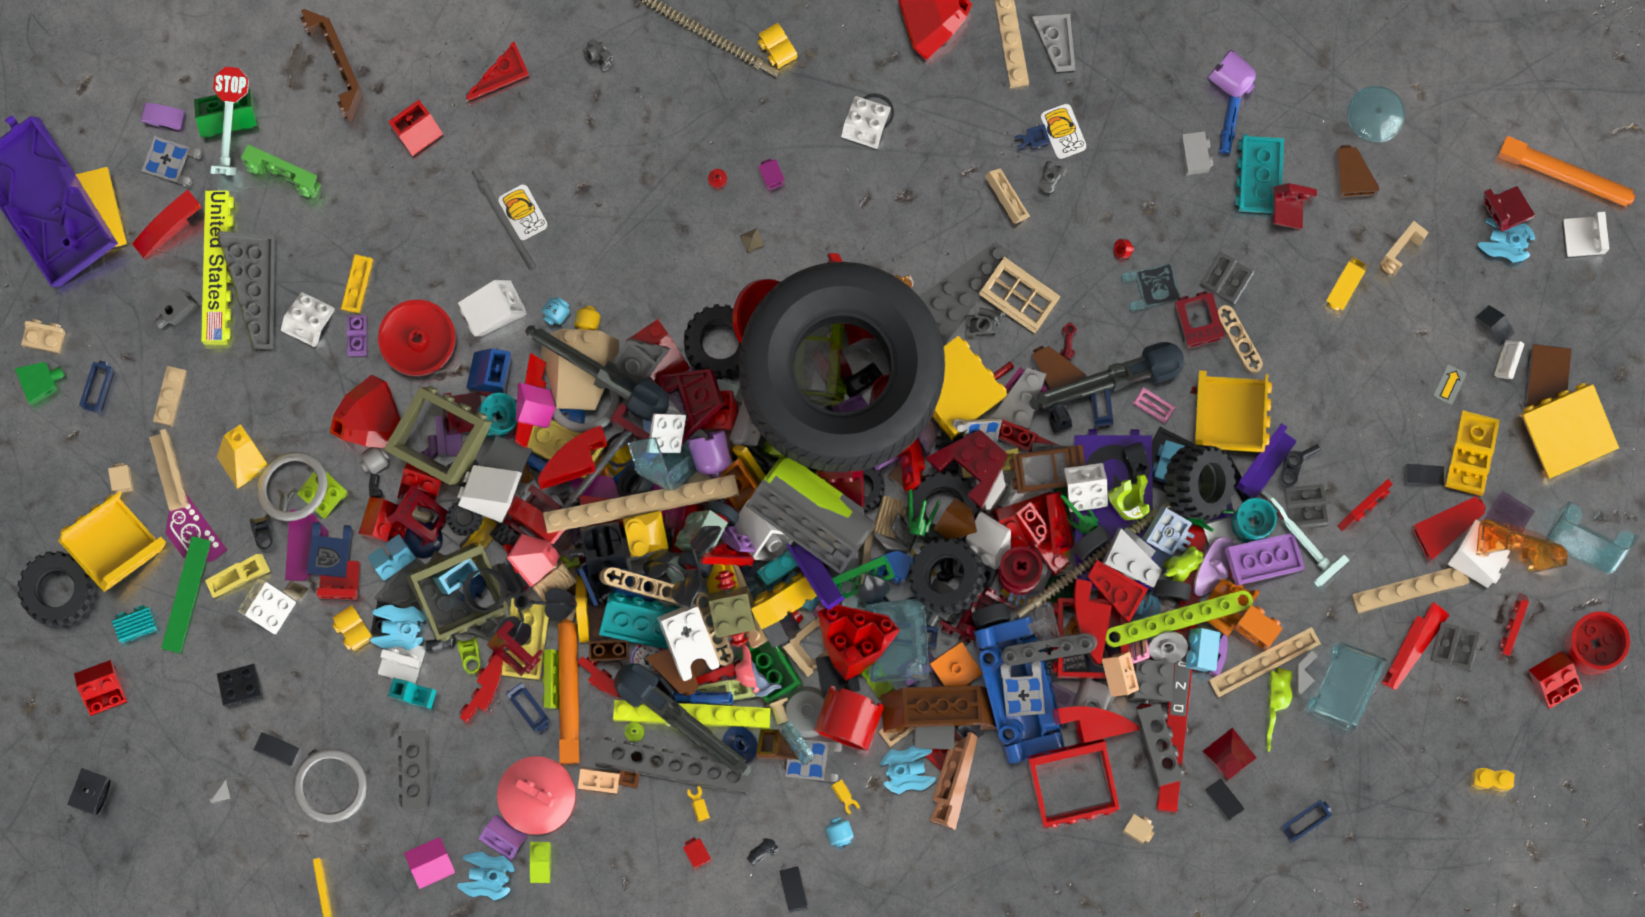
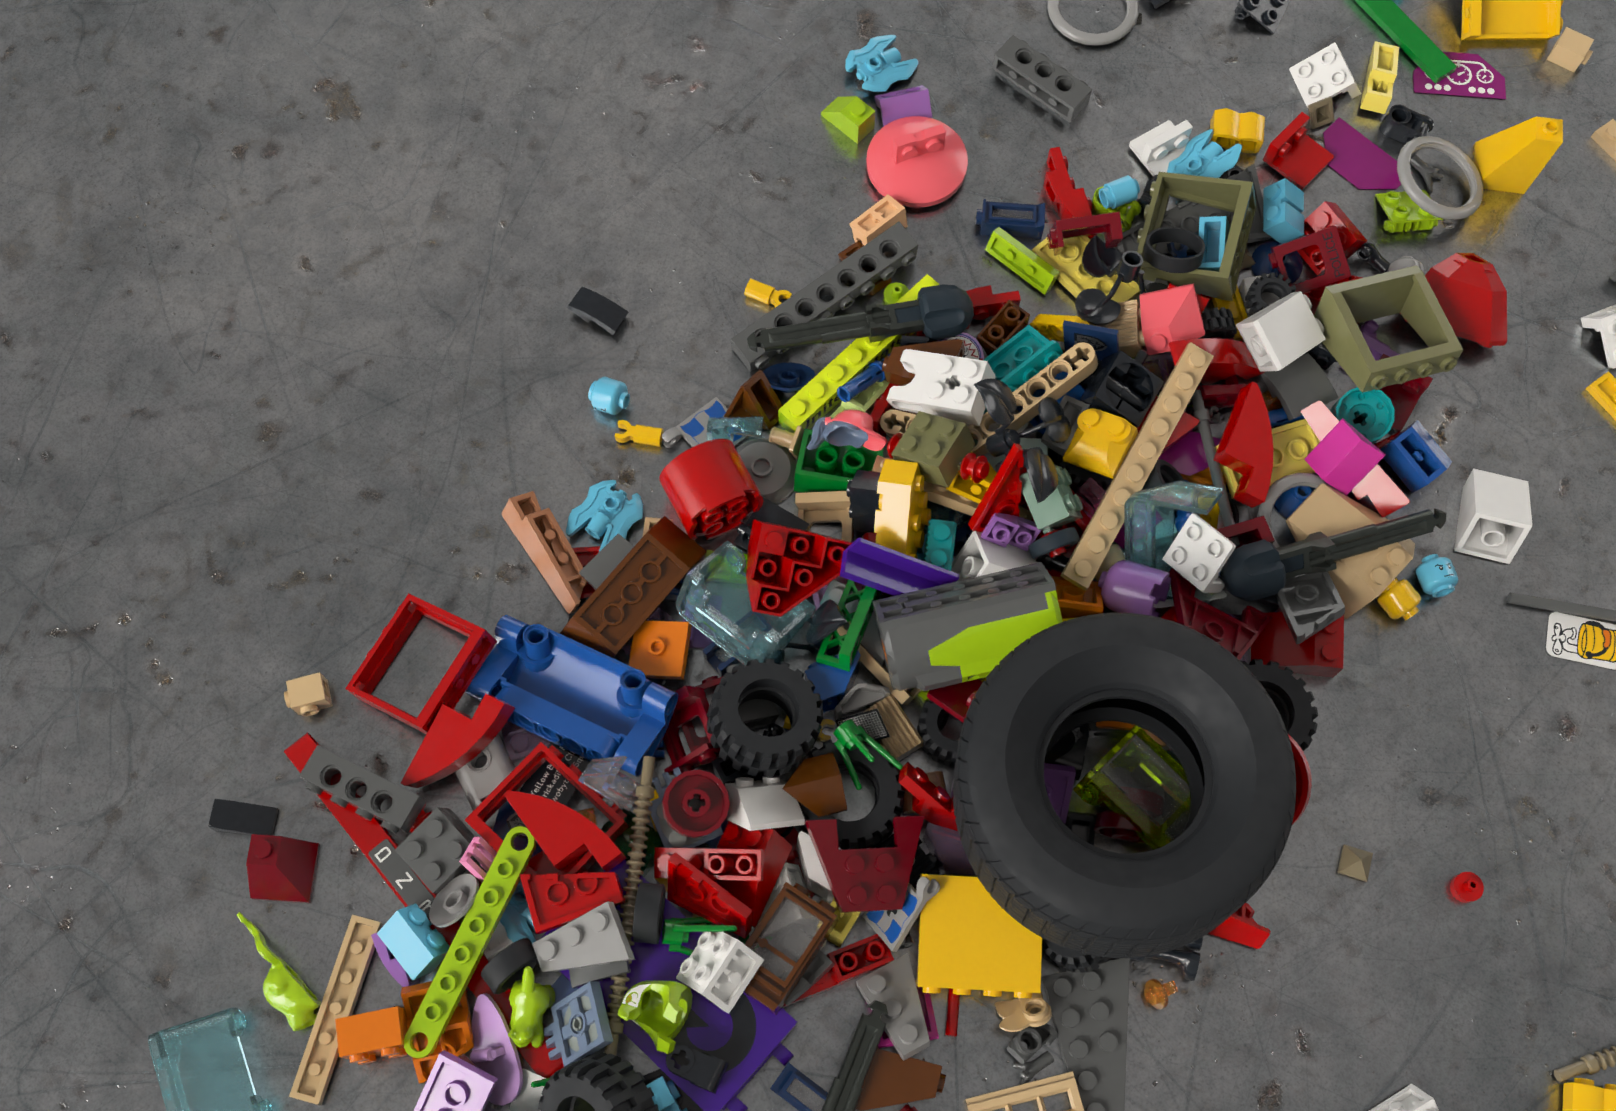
camera: 135 degrees right, 10 degrees down
tan fence [149,429,189,511] -> none
dark blue flag [307,522,352,578] -> none
medium lavender slope [347,315,367,357] -> none
red dish [378,300,456,376] -> none
teal brick [387,678,437,709] -> none
dark pink slope [404,837,456,889] -> none
dark tan arm [412,506,434,524] -> none
orange brick [558,619,580,765] -> none
red brick [683,837,711,869] -> none
black arm [747,838,778,866] -> none
magenta brick [758,159,785,191] -> none
black tyre [972,603,1011,630] -> none
light grey flag [1001,661,1045,716] -> none
dark grey piece [1002,633,1097,666] -> none
black piece [1049,402,1073,433] -> none
light nougat hinge [1102,652,1139,697] -> none
window [1280,799,1332,843] -> none
light grey slope [1296,651,1317,696] -> none
none -> tan plate [995,991,1052,1032]
none -> medium azure brick [1099,175,1140,209]

